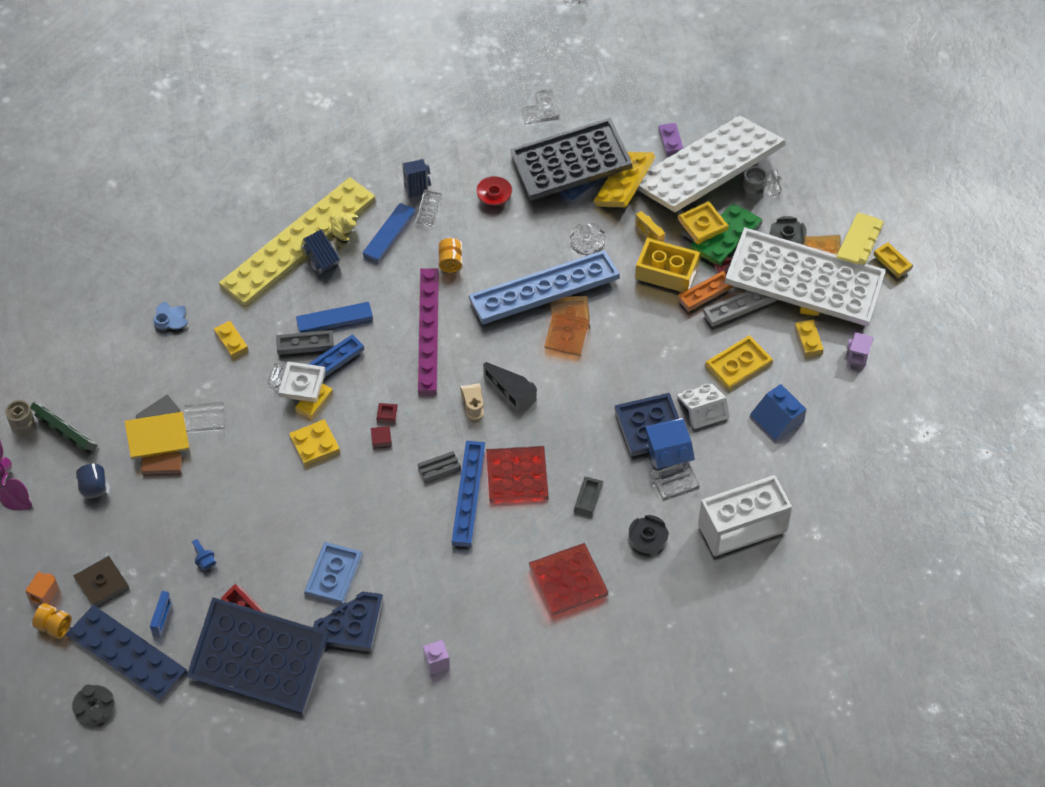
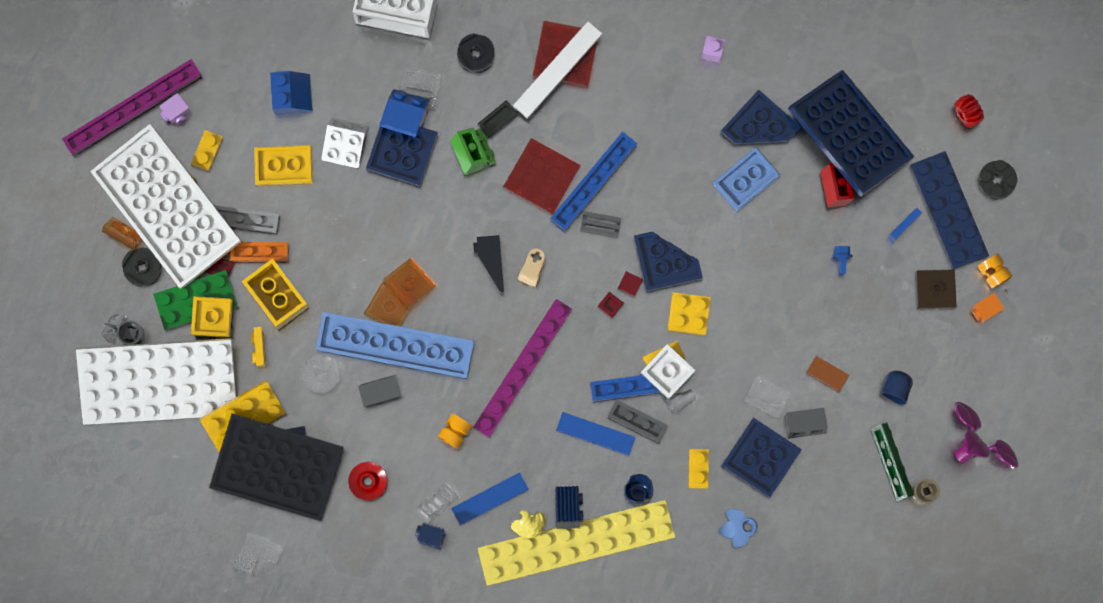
camera: 145 degrees left, 25 degrees up
yellow tile [124,412,189,459] -> none
medium lavender plate [658,122,684,156] -> none
light yellow windscreen [837,212,884,265] -> none
yellow plate [874,242,913,278] -> none
none -> magenta plate [62,59,202,156]
none -> dark grey hinge [358,375,401,407]
none -> bright green brick [450,127,496,175]
none -> white tile [513,22,602,119]
none -> dark blue hair [624,474,654,506]
none -> dark blue plate [634,231,703,292]
none -> dark blue plate [721,417,802,498]
none -> red gear [954,94,984,128]

